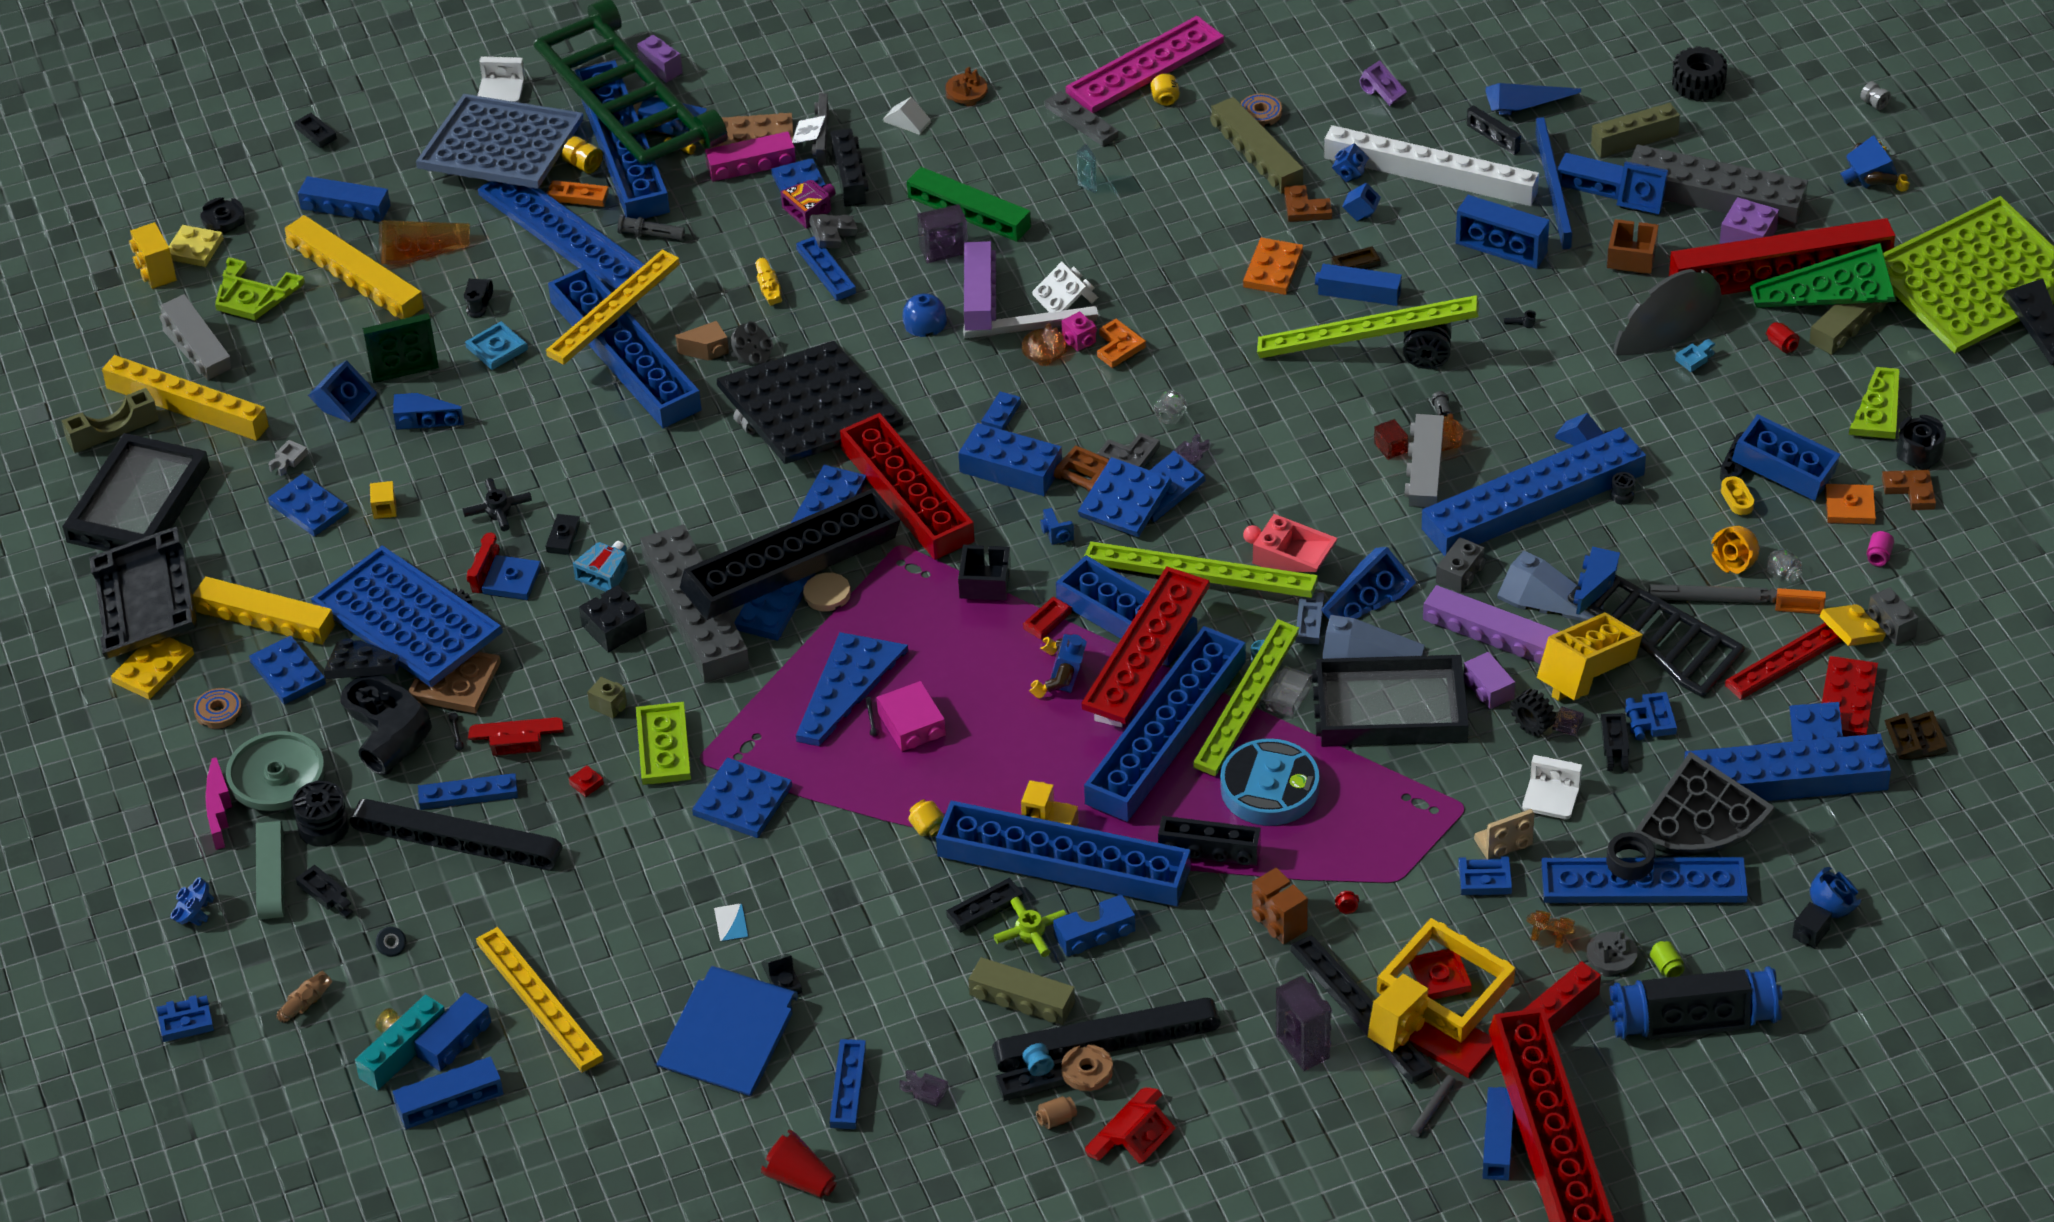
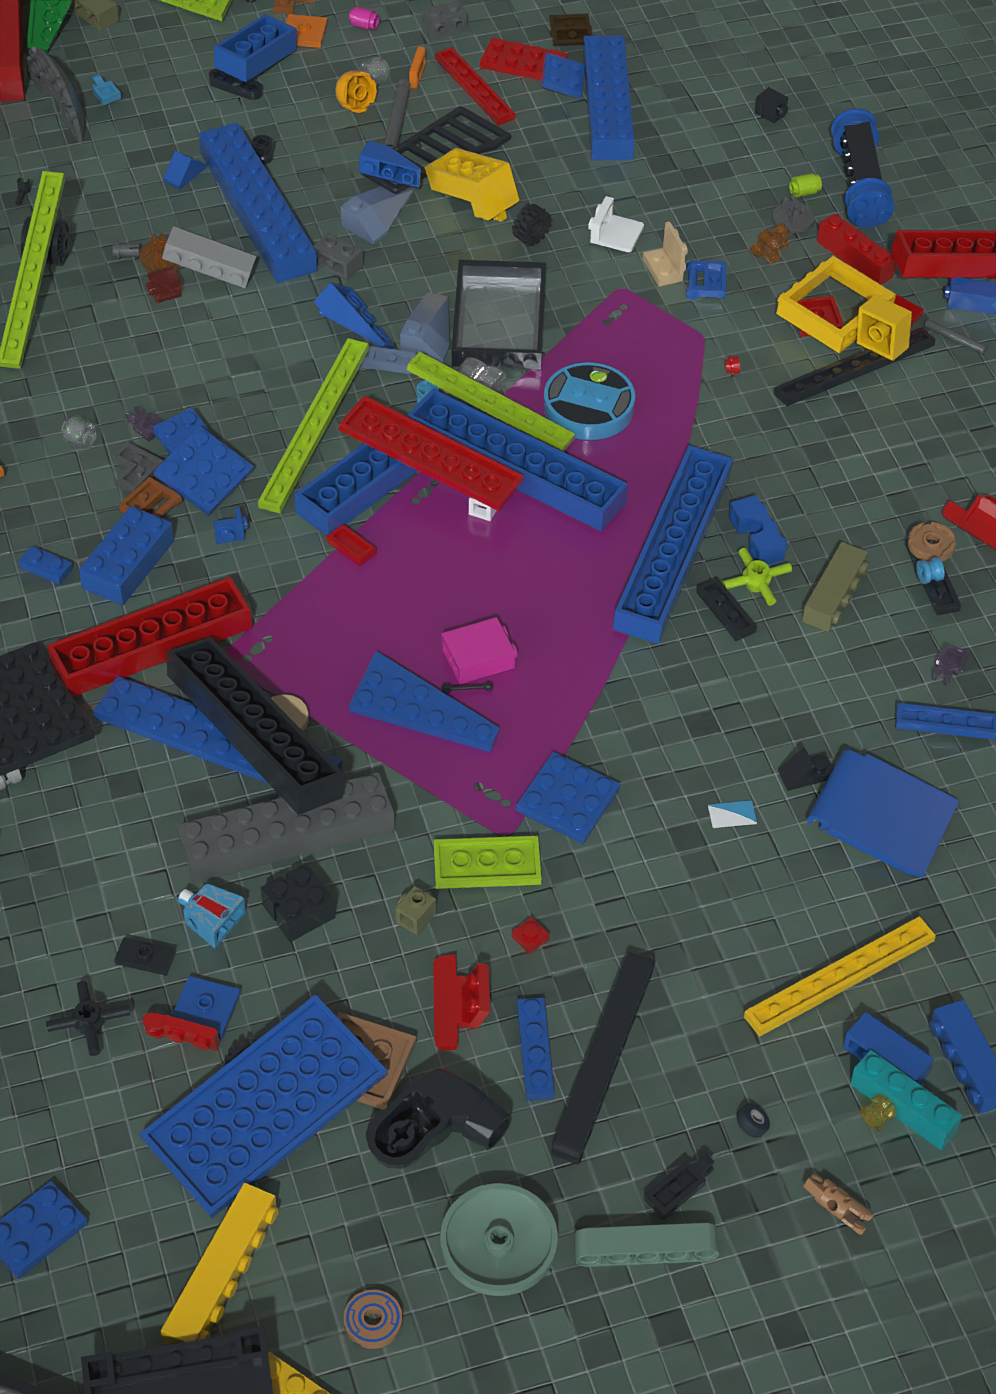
camera: 90 degrees left, 5 degrees up
blue plate [156,995,214,1042] -> none
blue plate [170,877,214,926] -> none
dark pink slope [205,757,232,850] -> none
blue plate [249,635,326,705] -> none
black wheel [292,781,350,847] -> none
black plate [324,639,400,679] -> none
yellow brick [370,481,397,519] -> none
black hinge [448,713,464,750] -> none
yellow head [908,799,944,837] -> none
black piece [958,545,1011,600] -> none
black beam [992,998,1221,1073] -> none
yellow brick [1021,780,1079,826] -> none
torso [1029,634,1087,698] -> none
medium nougat brick [1036,1096,1077,1129] -> none
black brick [1158,816,1261,866] -> none
coral slope [1243,514,1337,572] -> none
dark orange piece [1251,867,1308,945] -> none
clear purple brick [1276,975,1332,1071] -> none
medium lavender brick [1423,585,1560,664] -> none
medium lavender brick [1463,652,1515,709] -> none
blue plate [1541,857,1748,903] -> none
black hinge [1600,713,1629,771] -> none
black tyre [1606,832,1655,880] -> none
blue plate [1625,692,1677,740] -> none
dark grey brick [1634,752,1775,856] -> none
yellow plate [1721,476,1754,515] -> none
red brick [1766,322,1799,353] -> none
blue cylinder [1809,867,1861,918] -> none
yellow plate [1819,604,1886,646] -> none

